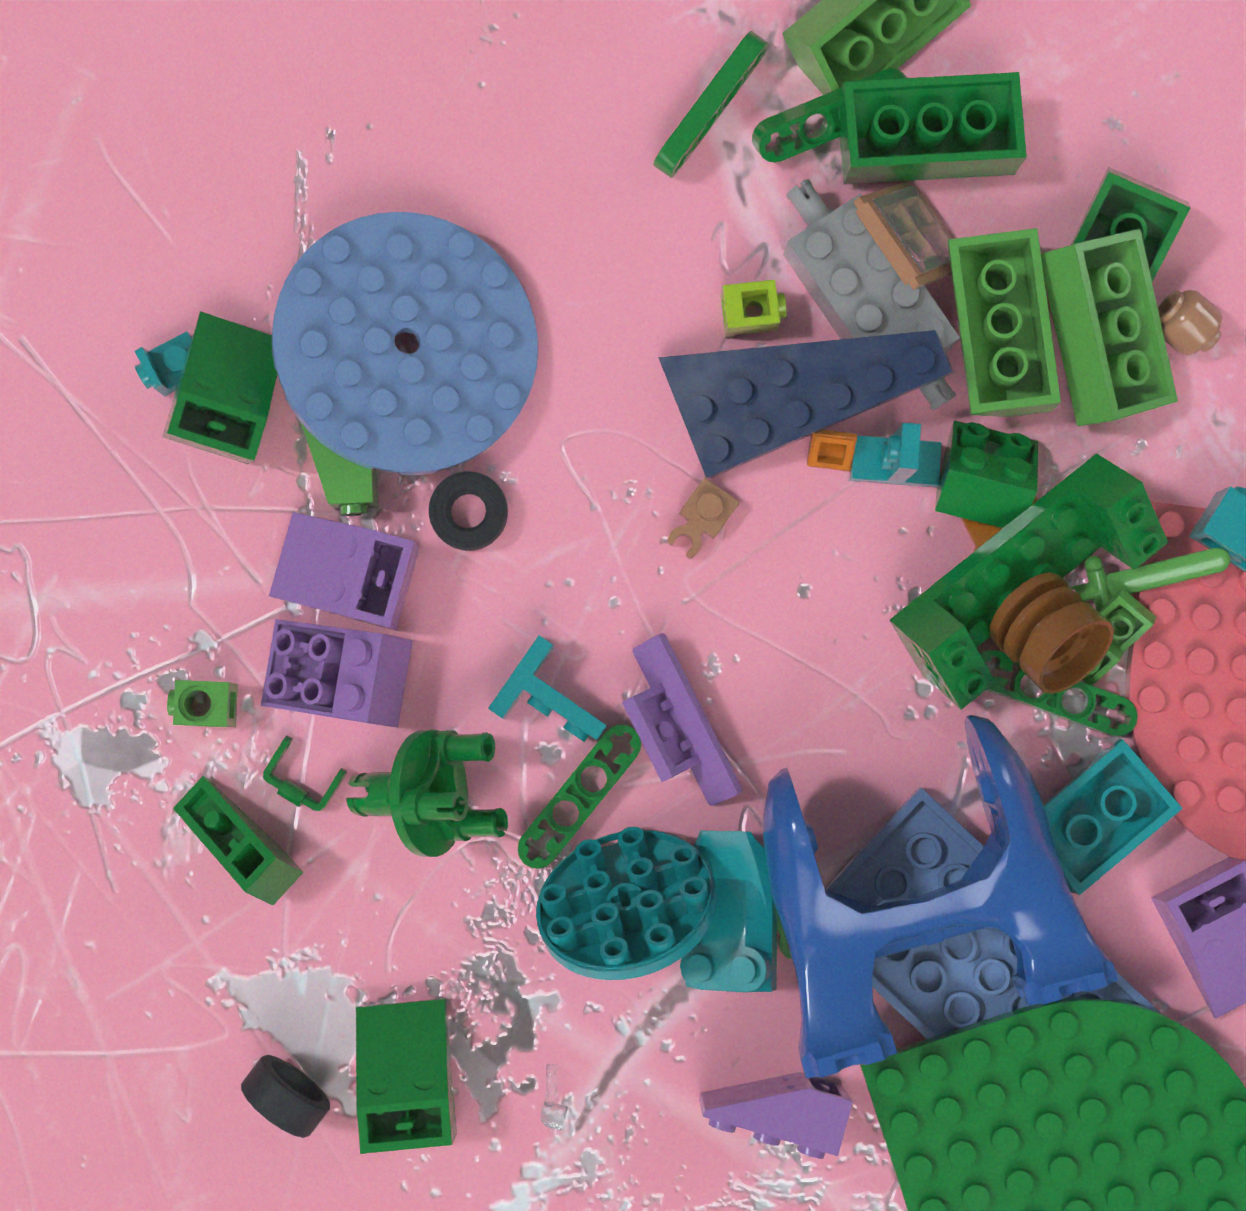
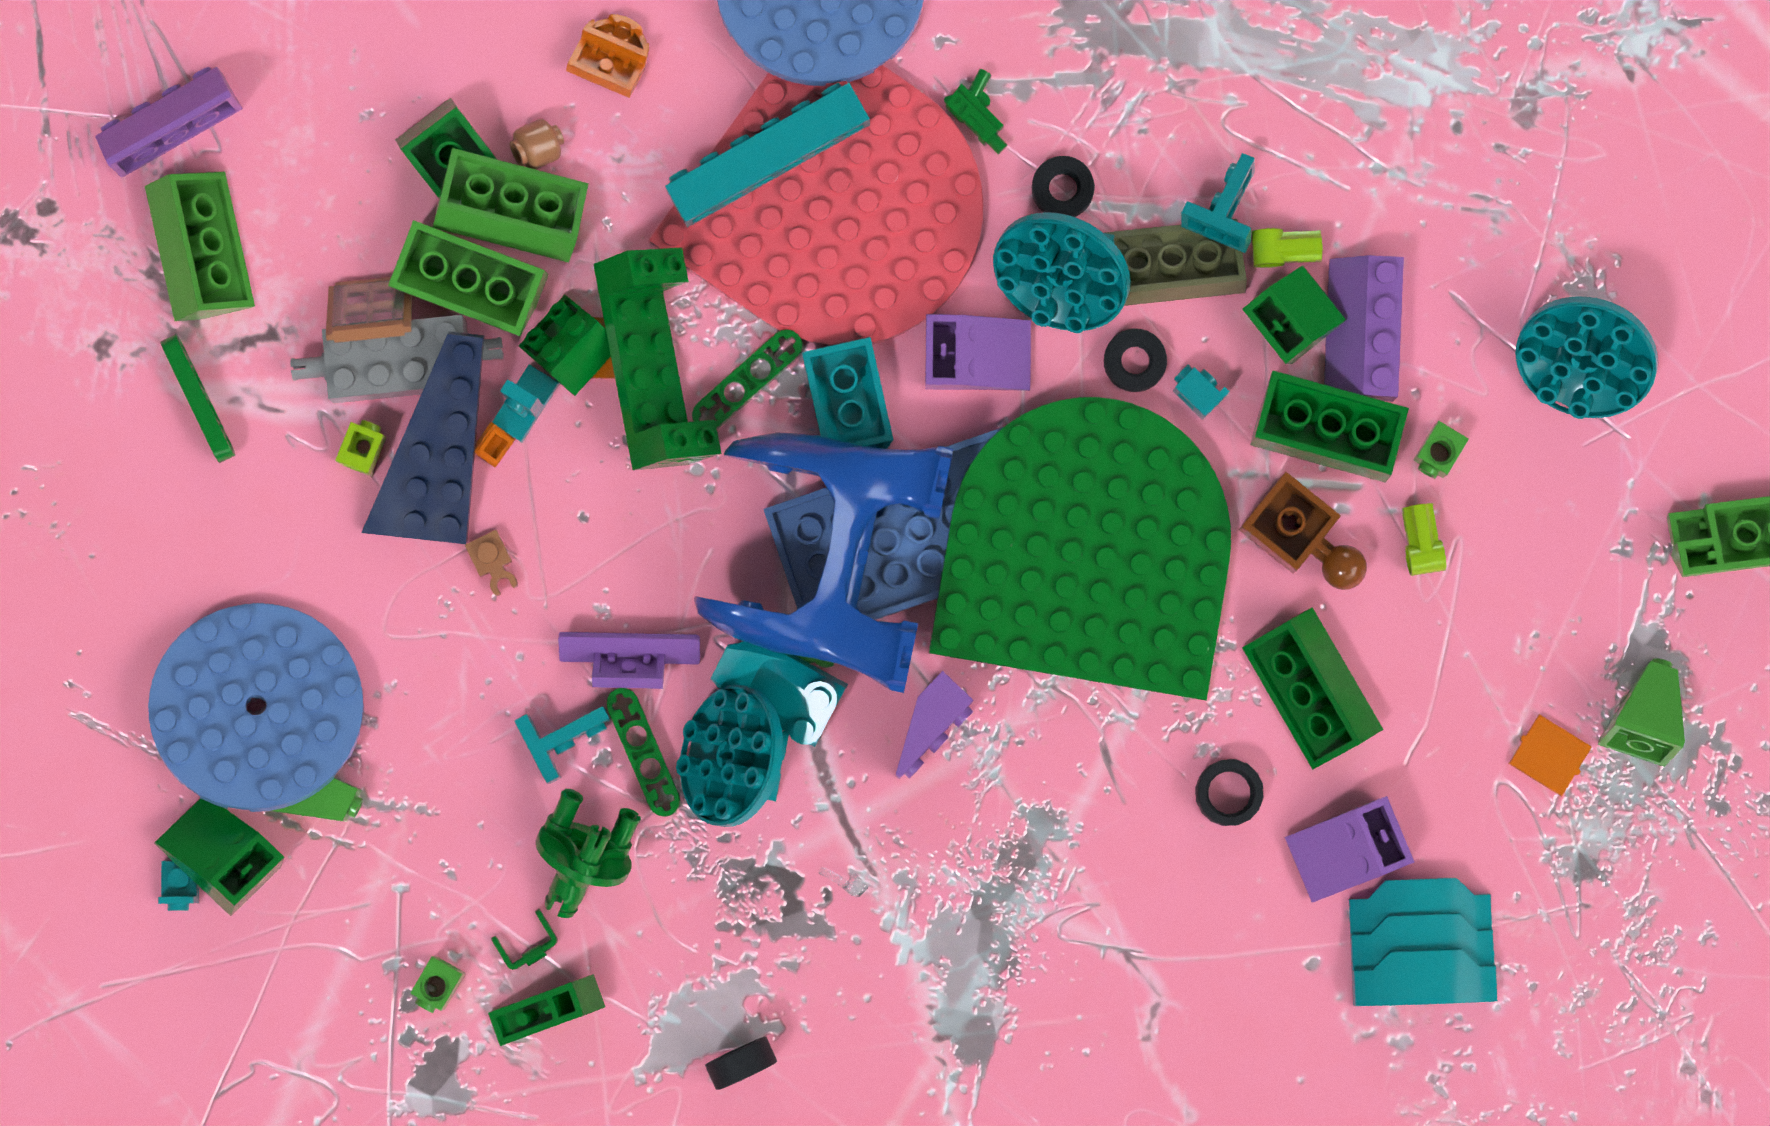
camera: 60 degrees left, 0 degrees up
medium lavender slope [260,619,413,728] -> none
medium lavender slope [269,512,420,631] -> none
green slope [356,998,457,1154] -> none
black tyre [429,471,508,551] -> none
green beam [752,68,908,163] -> none
green slope [840,72,1027,184] -> none
dark orange wheel [990,572,1114,694] -> none
bright green sword [1070,548,1230,612] -> none
bright green slope [1082,588,1157,686] -> none

